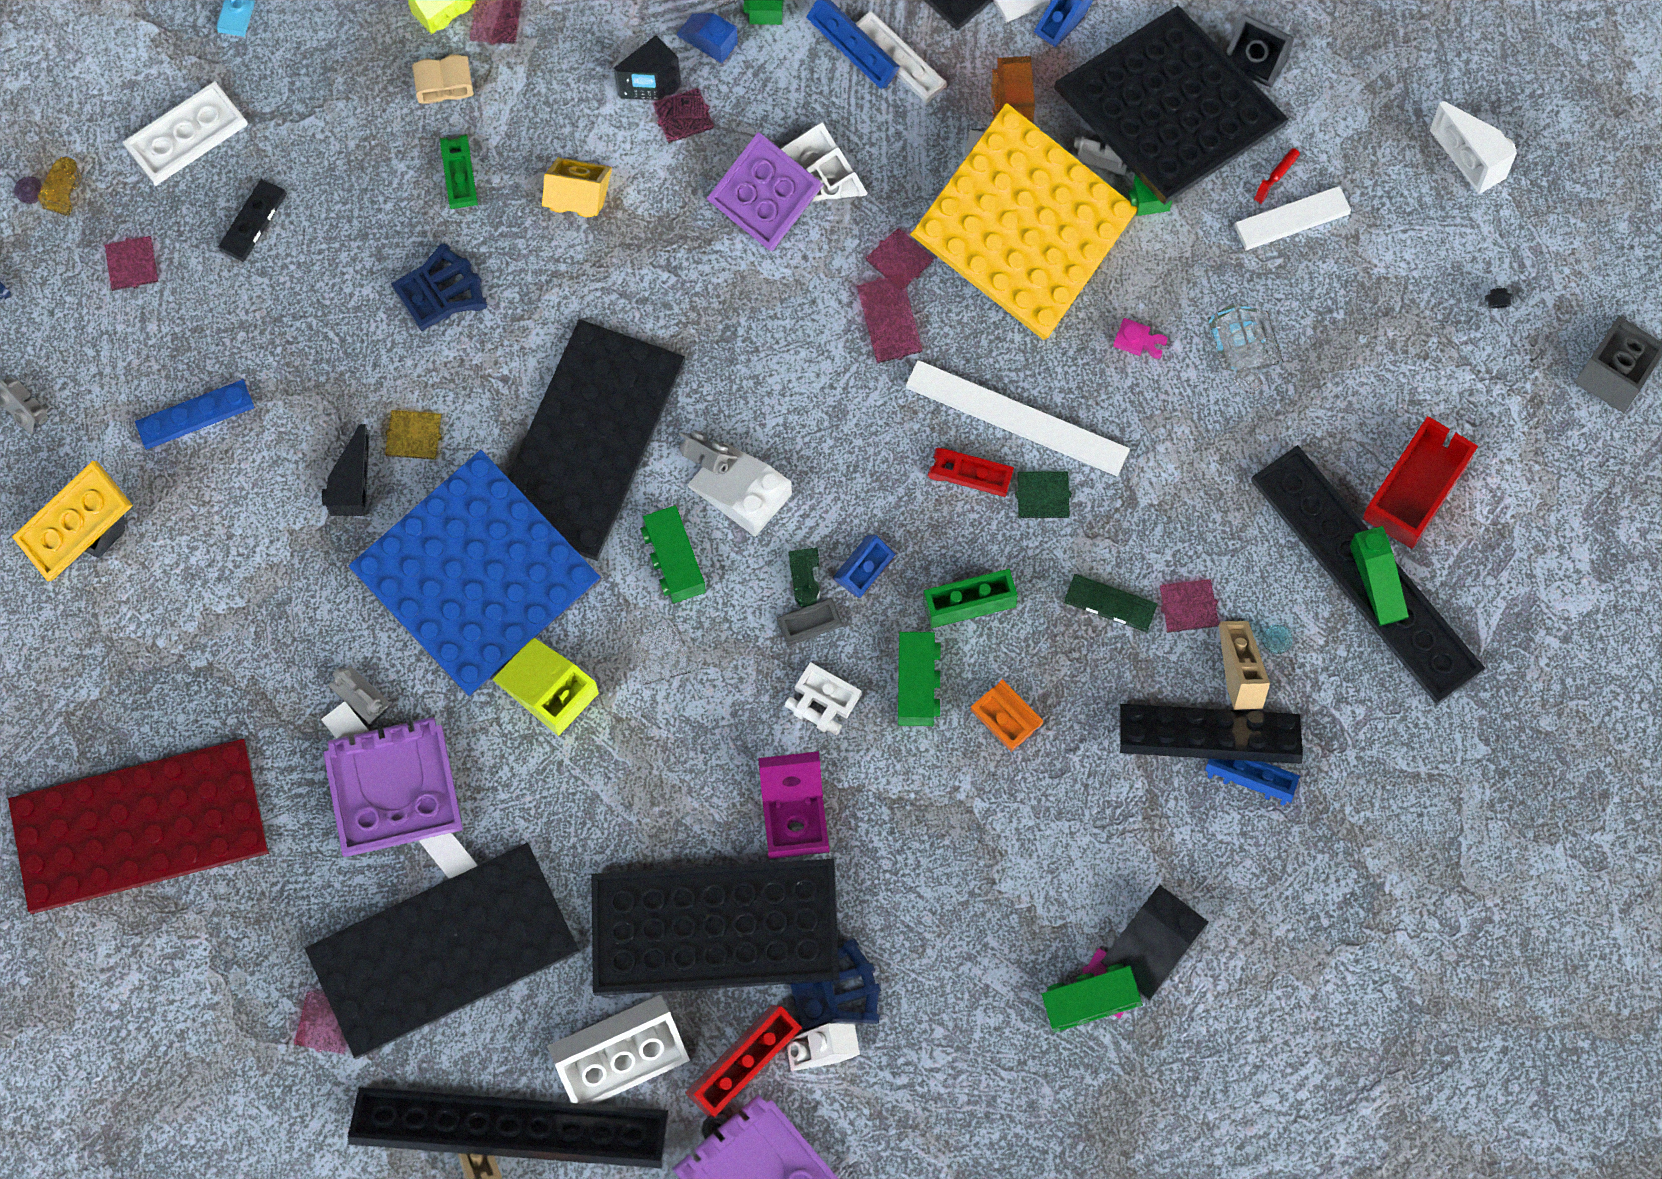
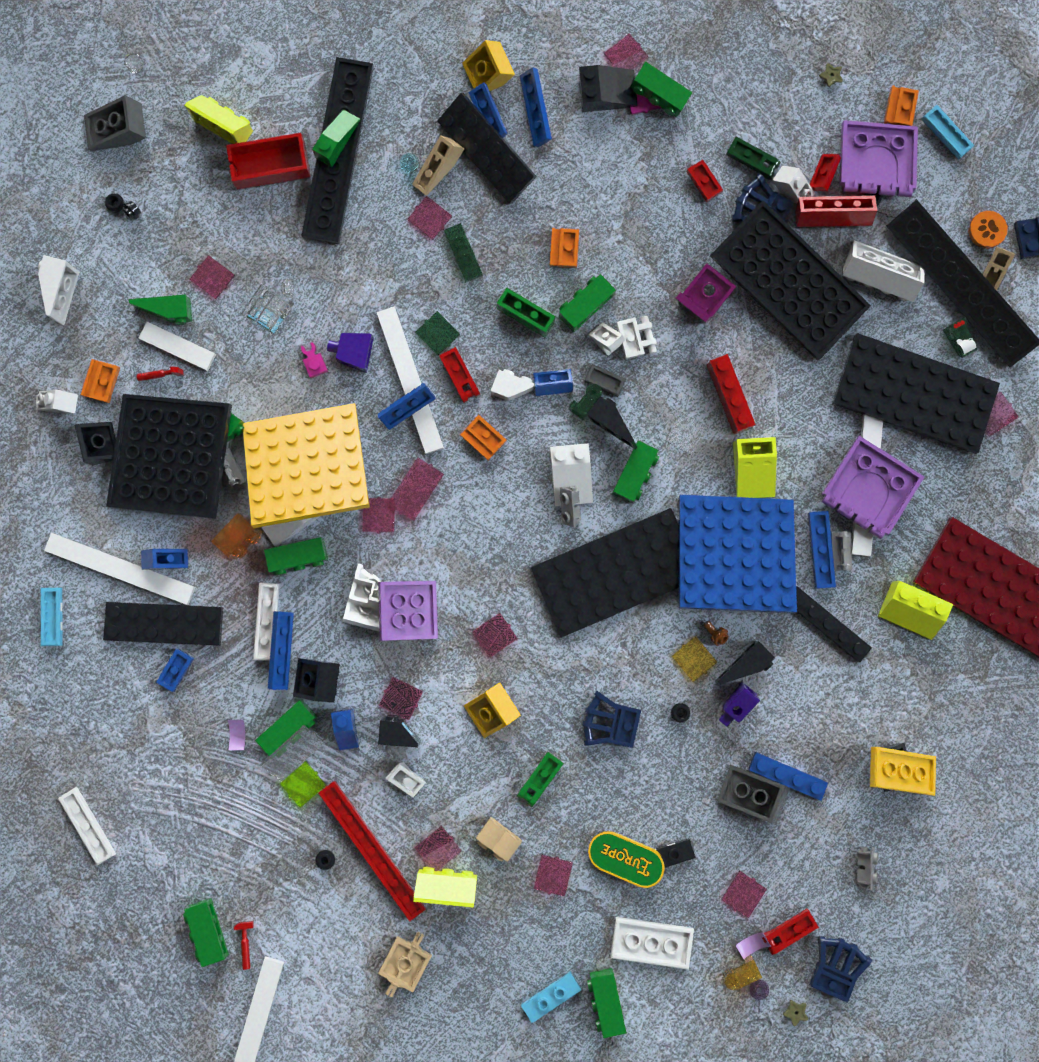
camera: 140 degrees left, 15 degrees up
none -> white slope [36,389,78,414]
none -> orange plate [80,359,120,403]
none -> black plate [105,193,125,213]
none -> green slope [129,294,192,325]
none -> neon yellow slope [184,95,253,144]
none -> clear pink piece [190,255,235,299]
none -> green brick [264,537,329,576]
none -> black slope [293,658,340,703]
none -> dark purple torso [327,333,374,373]
none -> blue plate [377,383,436,430]
none -> white slope [386,762,426,797]
none -> orange plate [460,415,507,461]
none -> yellow slope [462,40,515,91]
none -> clear pink piece [472,613,518,657]
none -> white slope [491,369,535,401]
none -> blue plate [520,67,552,147]
none -> clear pink piece [534,854,573,896]
none -> black slope [587,396,637,450]
none -> green brick [587,968,627,1039]
none -> green tile [588,831,665,888]
none -> white slope [589,322,626,356]
none -> clear pink piece [604,33,648,70]
none -> black plate [671,703,690,723]
none -> red plate [686,160,723,202]
none -> dark orange plate [703,620,729,646]
none -> red brick [706,354,756,435]
none -> dark grey slope [717,764,790,825]
none -> dark purple torso [719,682,760,727]
none -> dark green plate [726,136,781,180]
none -> lavender sticker [736,933,771,959]
none -> red plate [762,908,819,955]
none -> black plate [796,586,872,663]
none -> blue plate [808,511,836,589]
none -> red plate [810,154,841,191]
none -> neon yellow slope [878,581,953,640]
none -> clear green leg [943,318,977,358]

